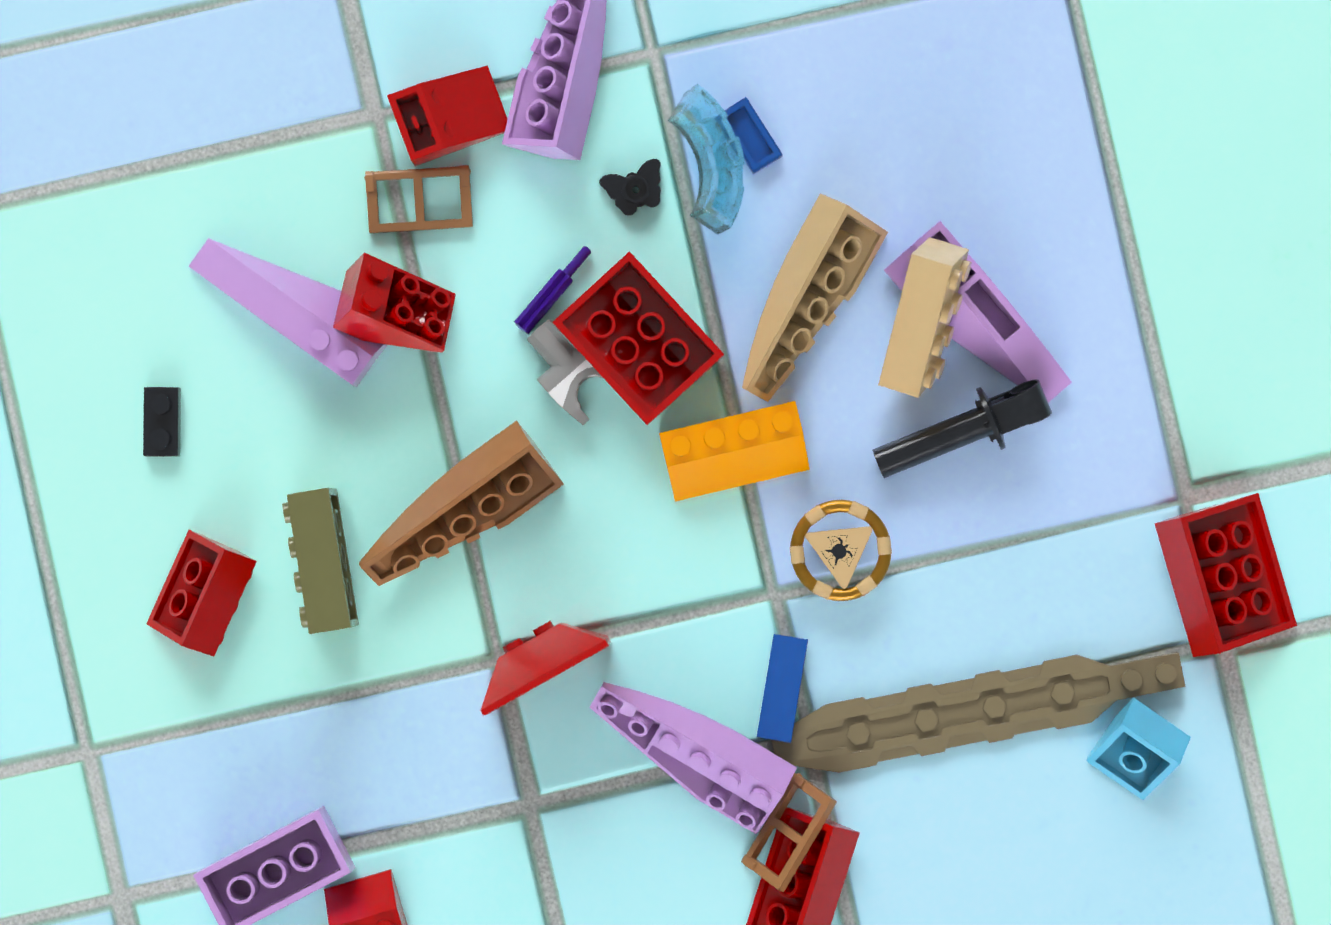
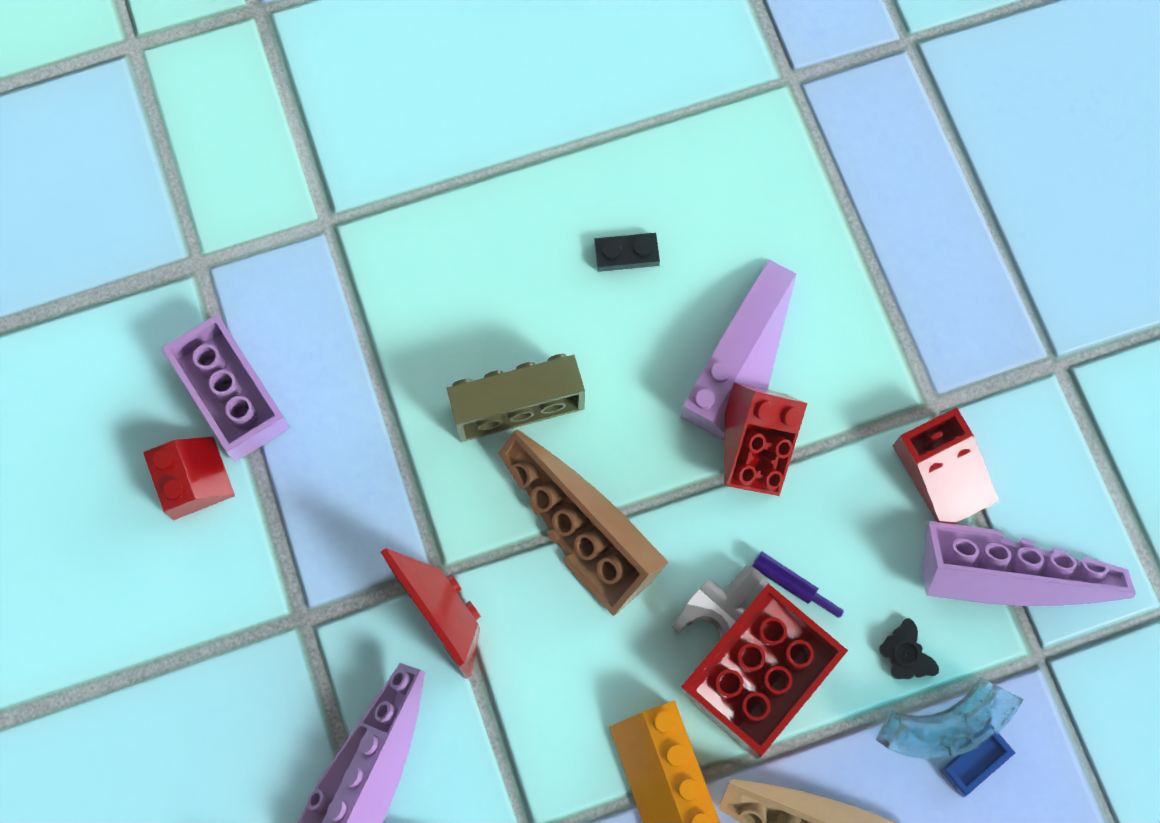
camera: 85 degrees right, 15 degrees down
red slope [146,529,257,657] -> none
medium nougat window [364,165,473,234] -> none

